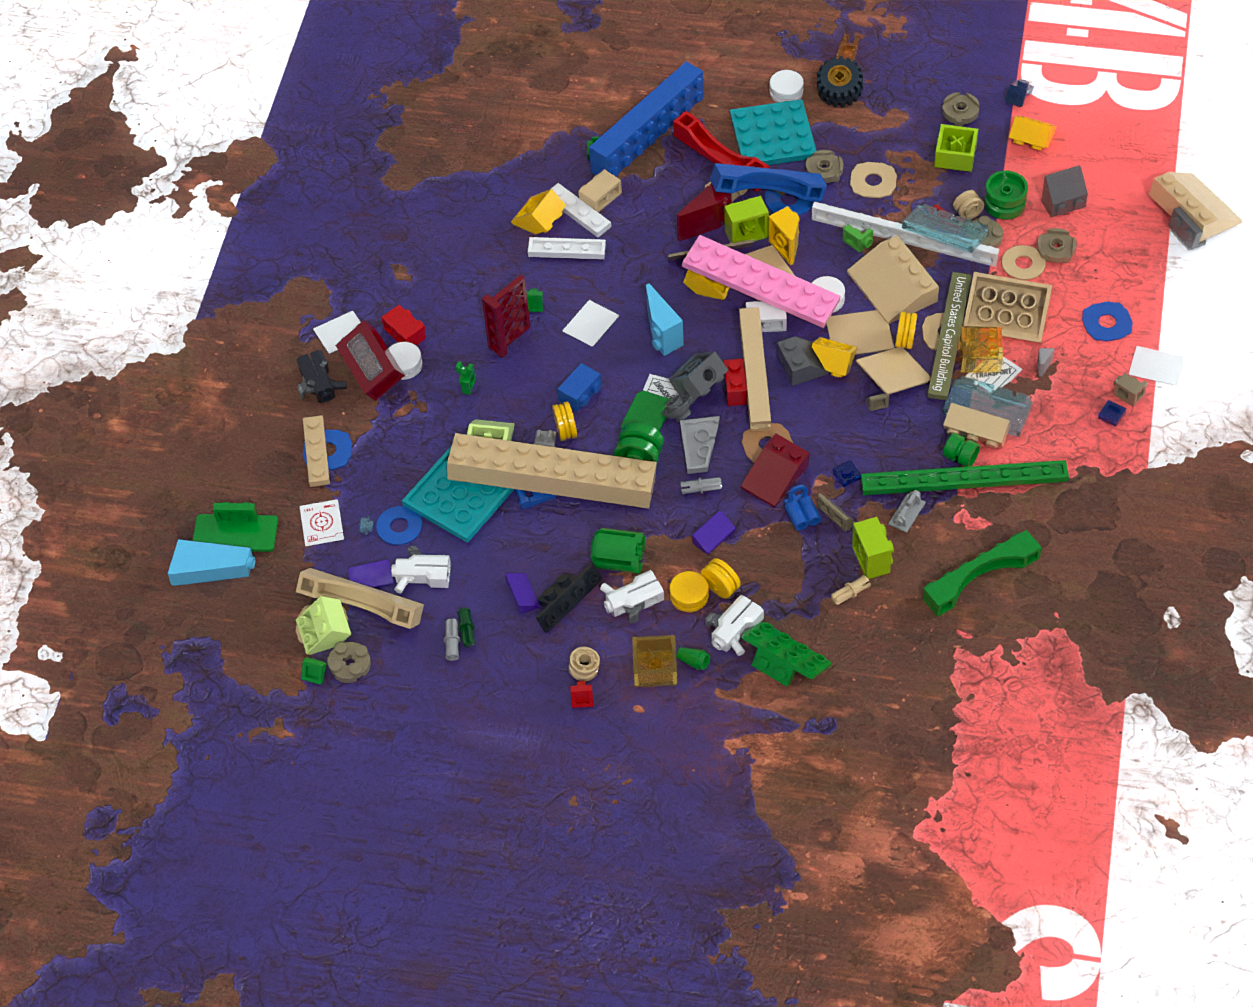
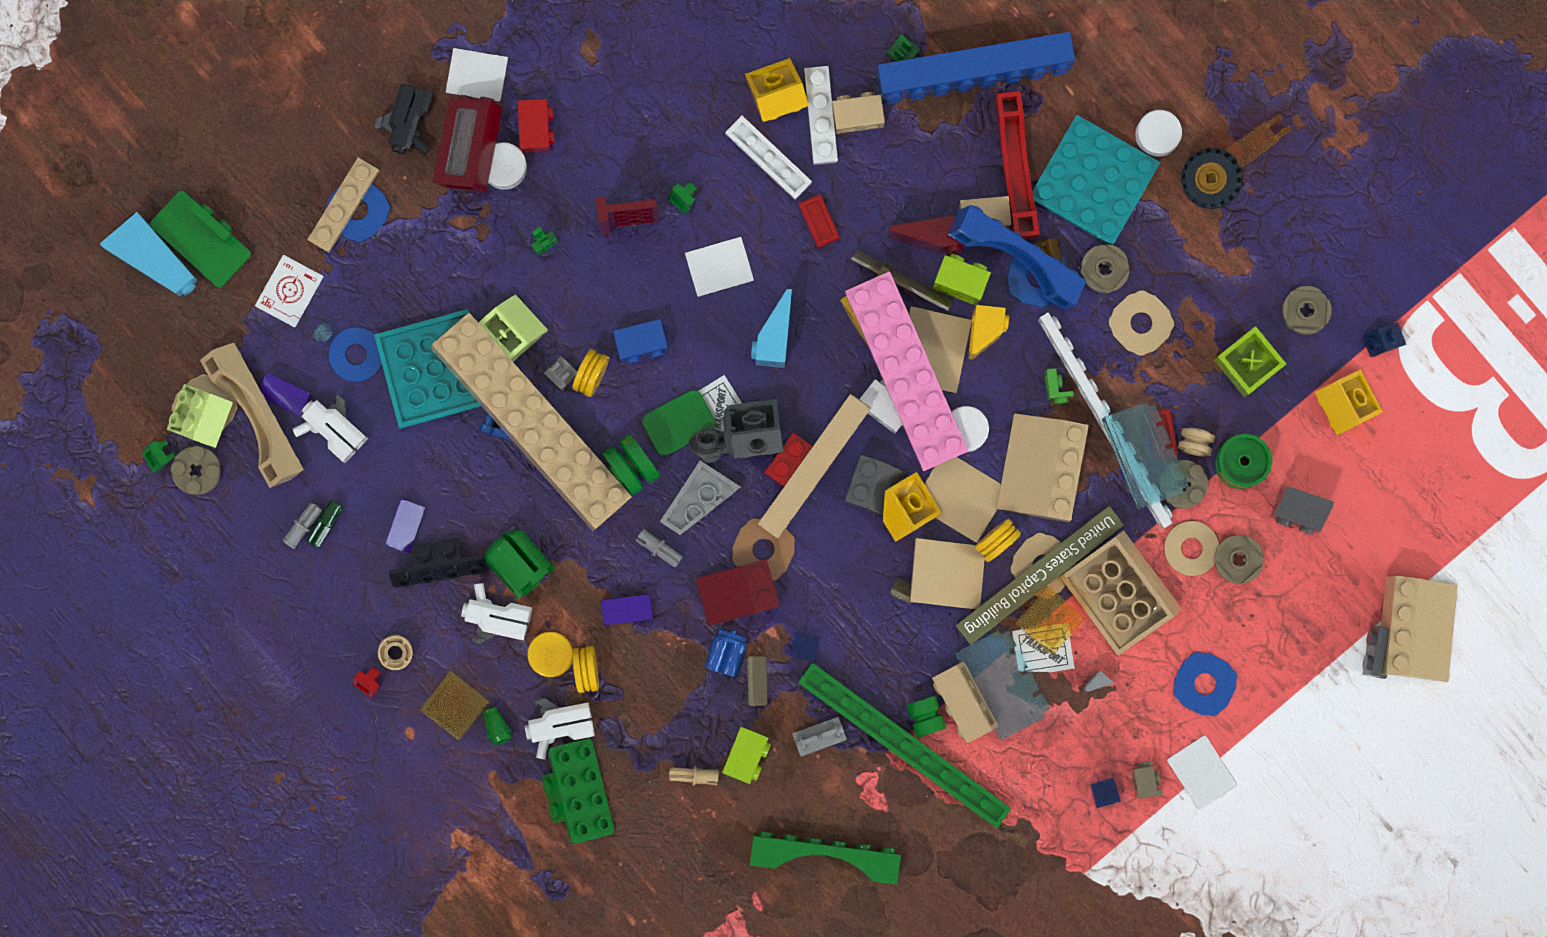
camera: 30 degrees right, 30 degrees up
none -> red tile [798,194,840,248]

